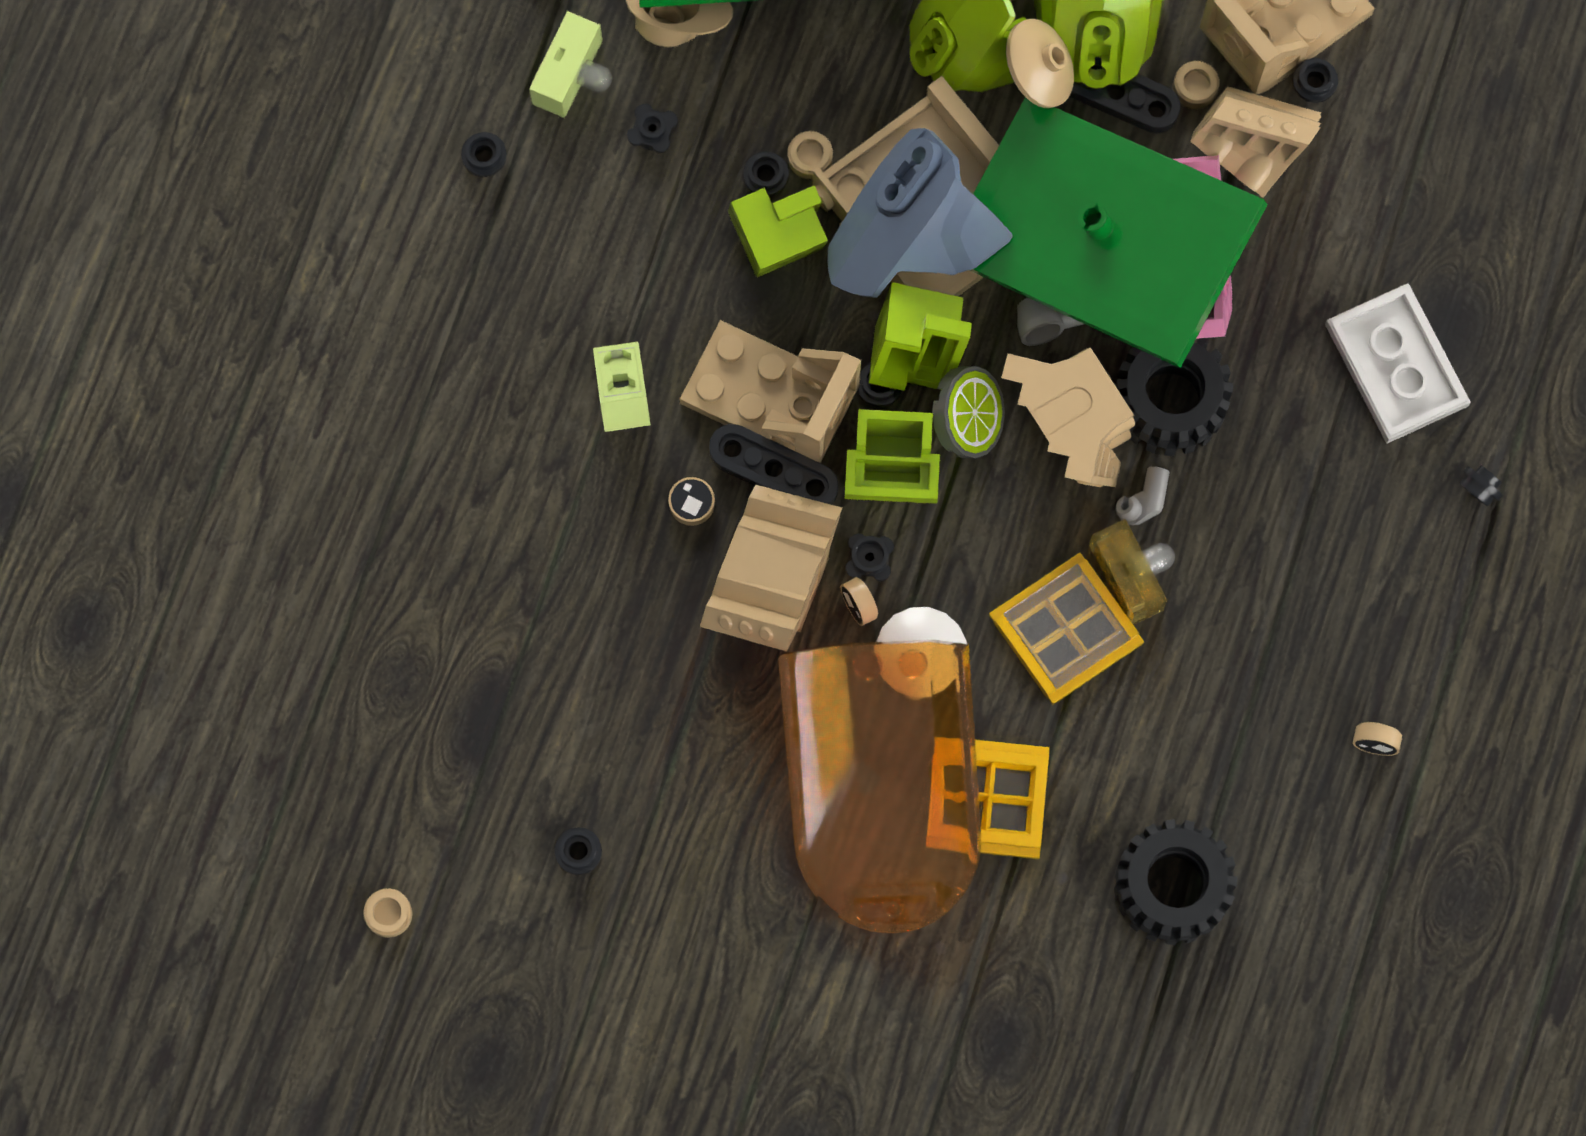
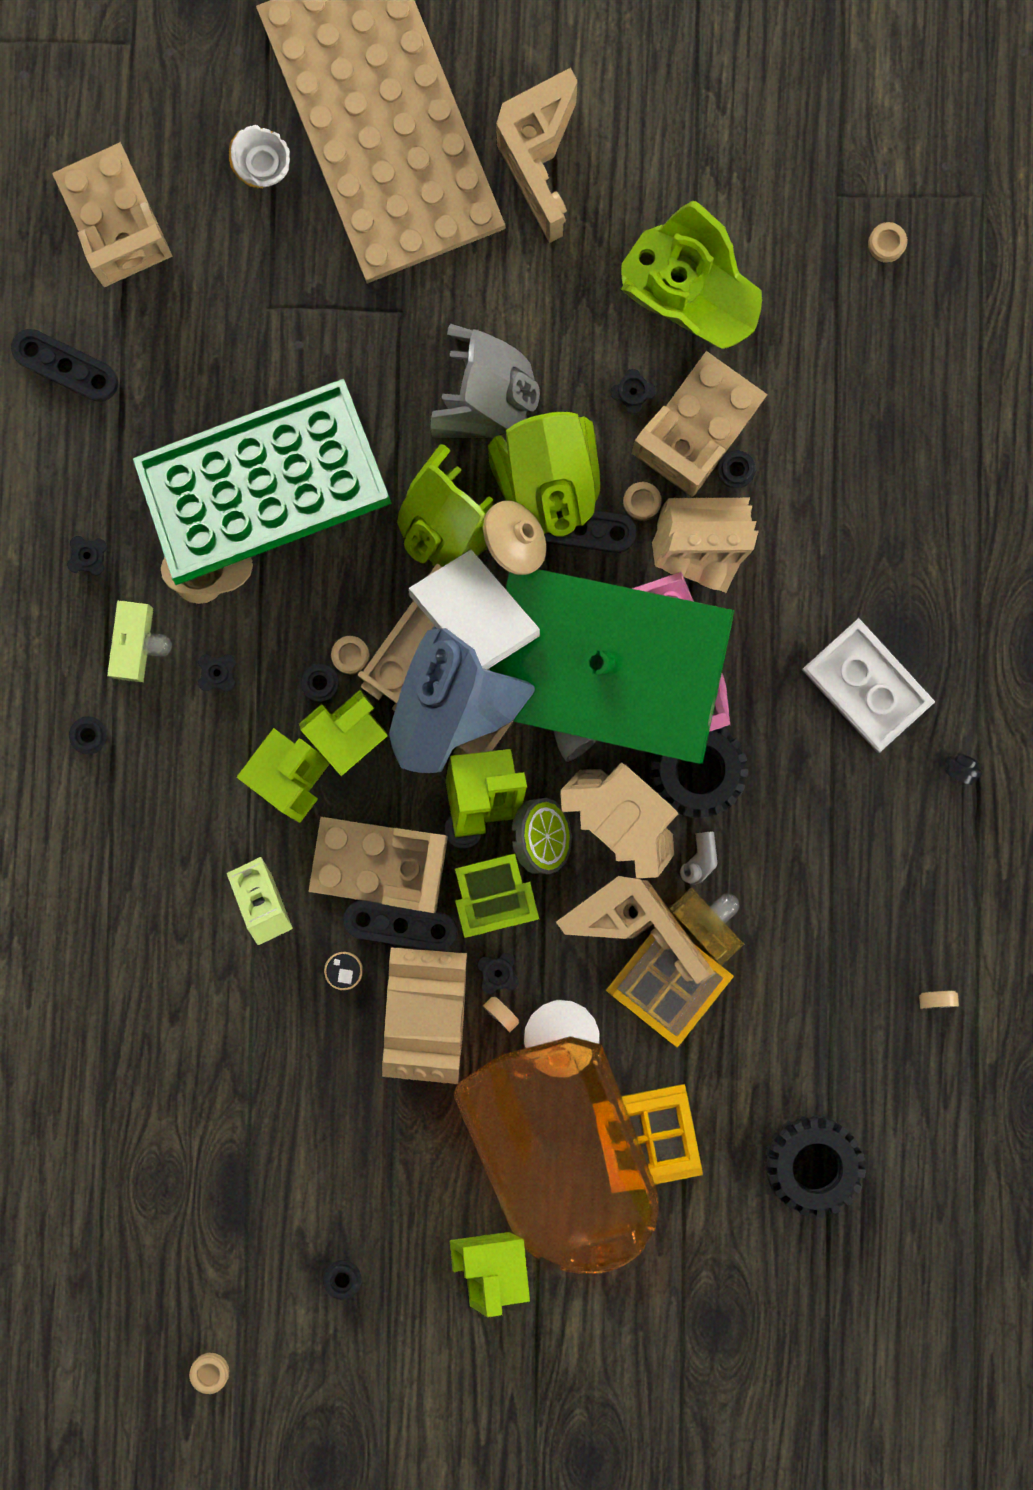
camera: 15 degrees left, 10 degrees up
none -> lime plate [237,728,330,823]
none -> white tile [409,550,540,669]
none -> lime plate [450,1232,530,1317]
none -> tan bracket [556,876,715,984]

